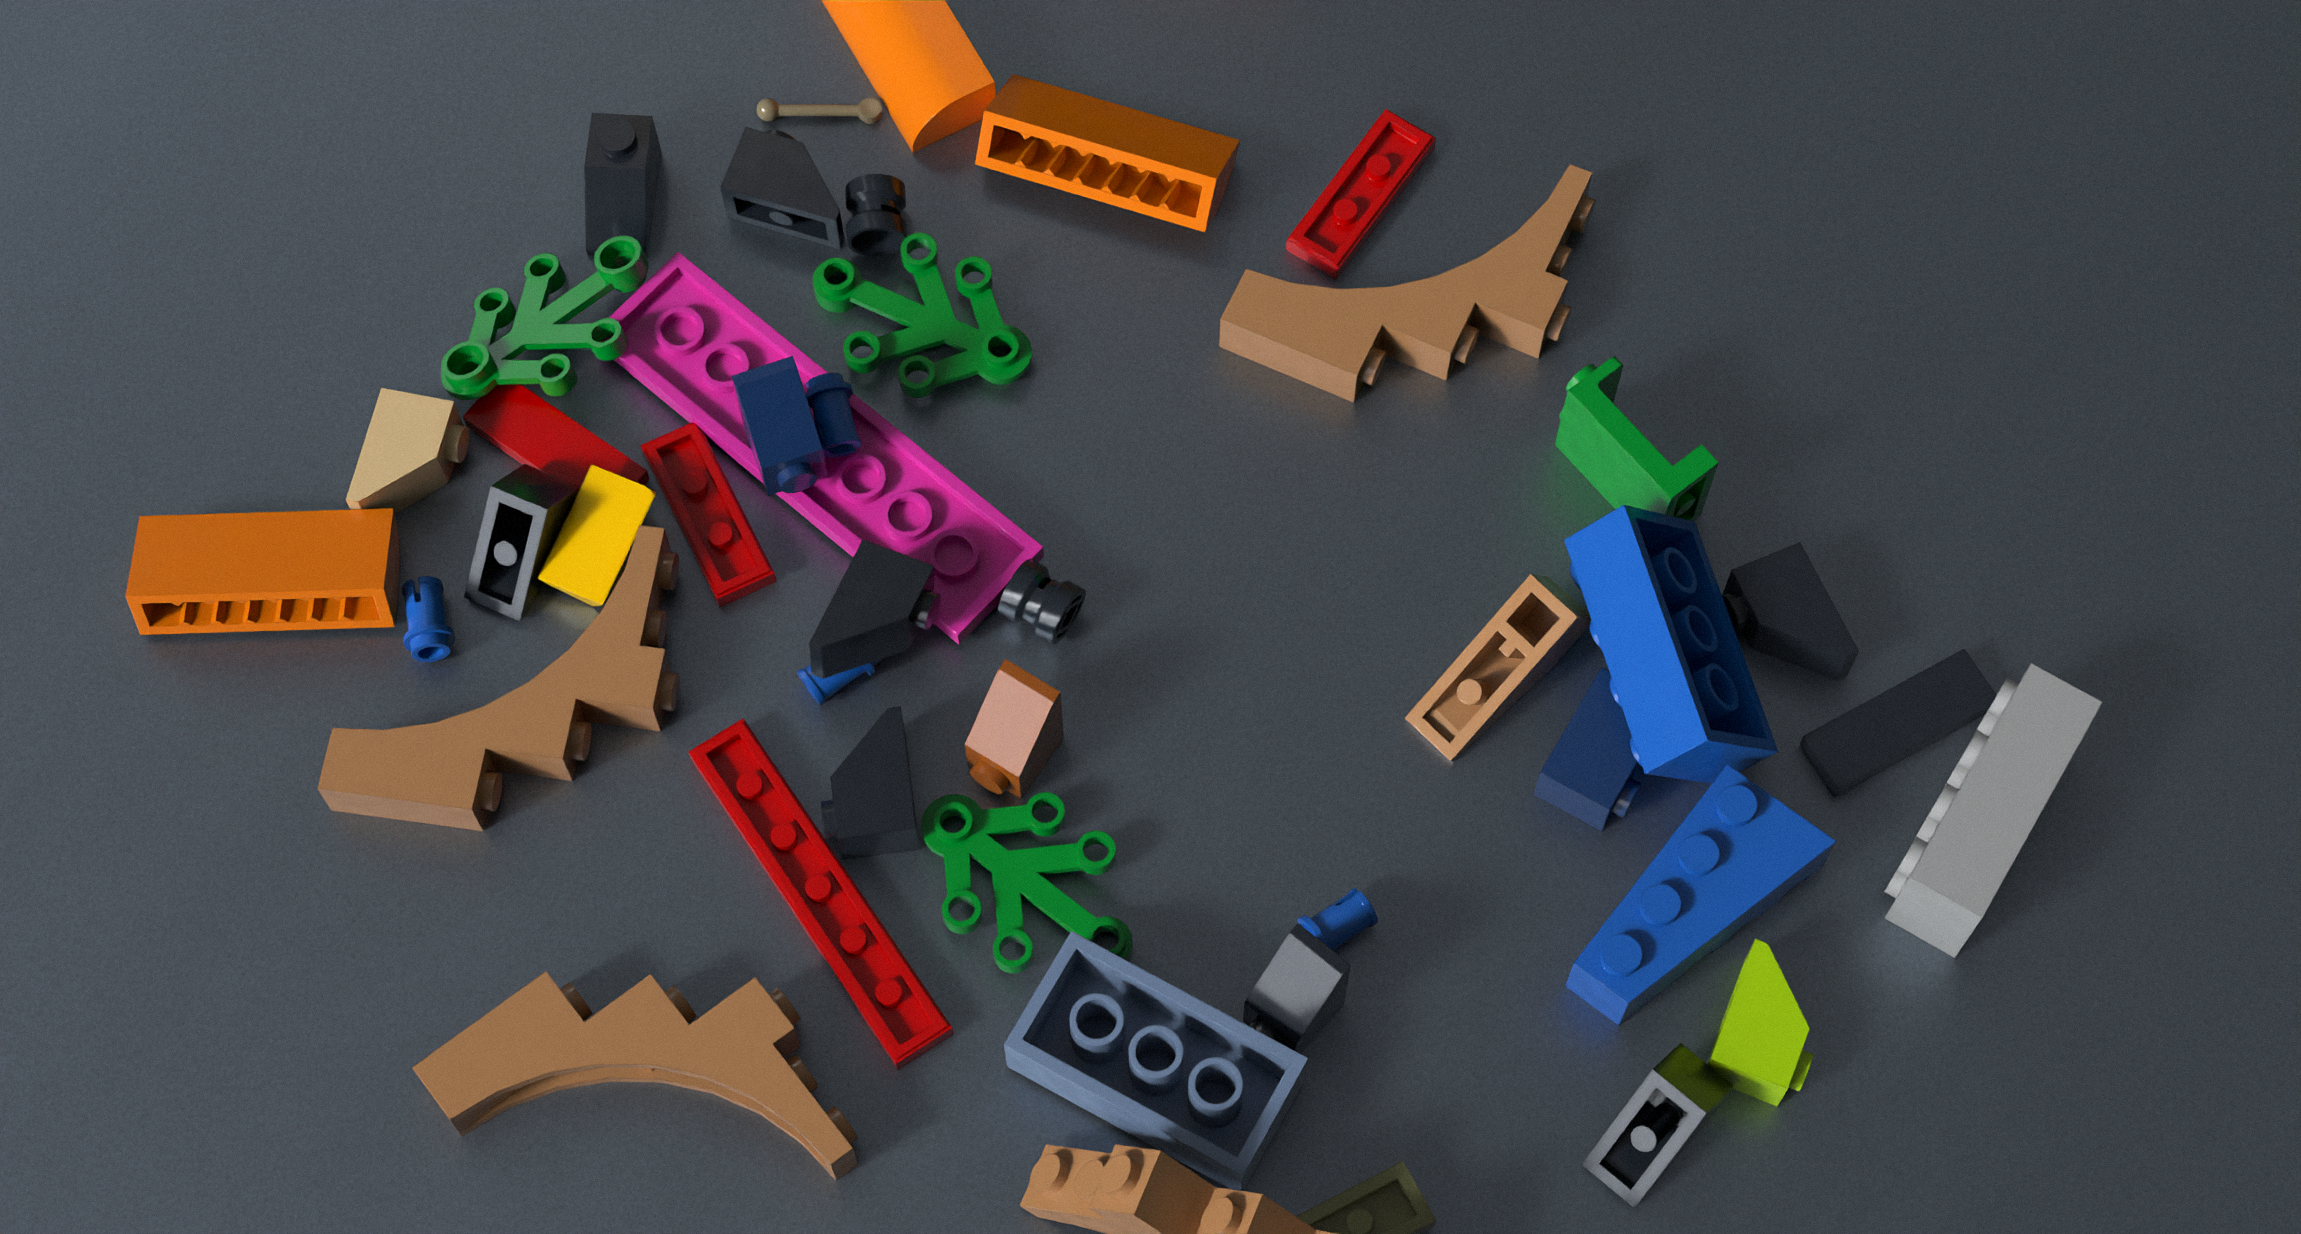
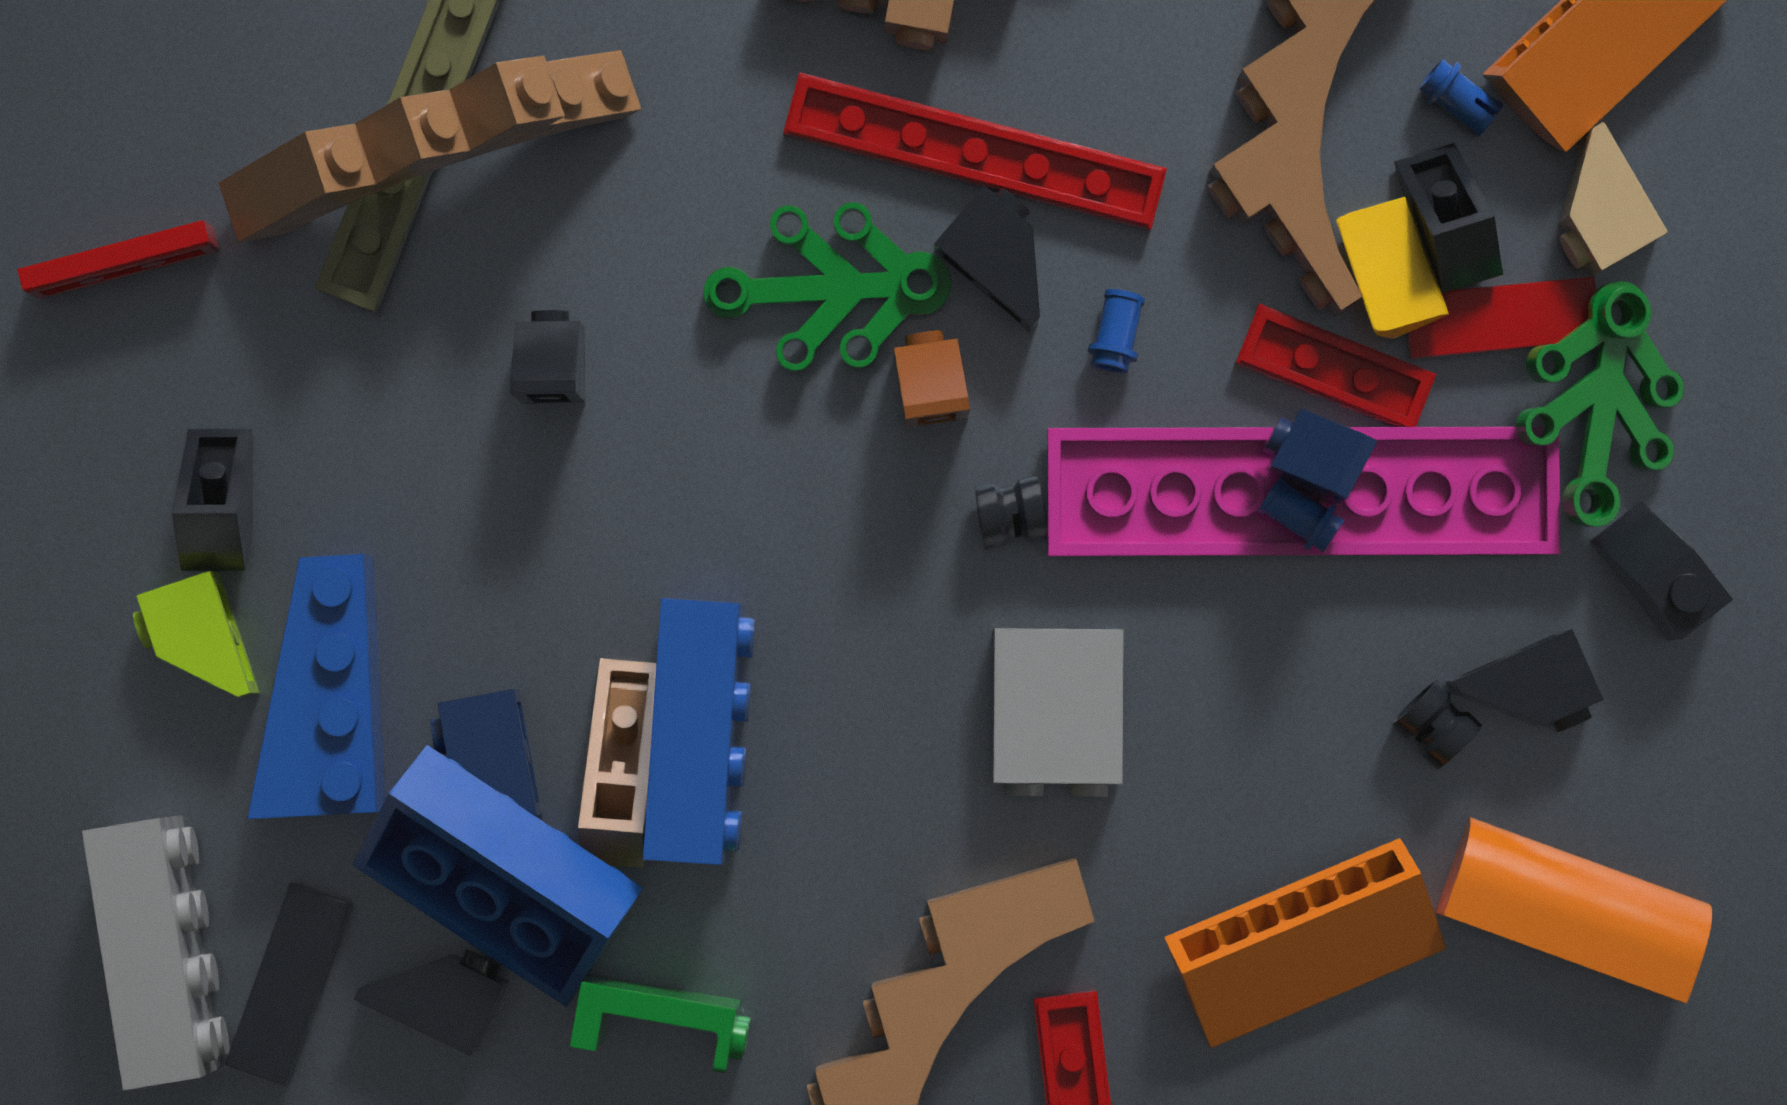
camera: 140 degrees right, 20 degrees up
dark tan hinge [756,97,882,124] -> none
black slope [809,540,941,679] -> none
green plant [813,233,1032,398] -> none
sand blue brick [1004,931,1308,1191] -> none
blue pin [1297,887,1378,951] -> none
none -> blue brick [643,598,755,865]
none -> light grey panel [992,628,1124,797]

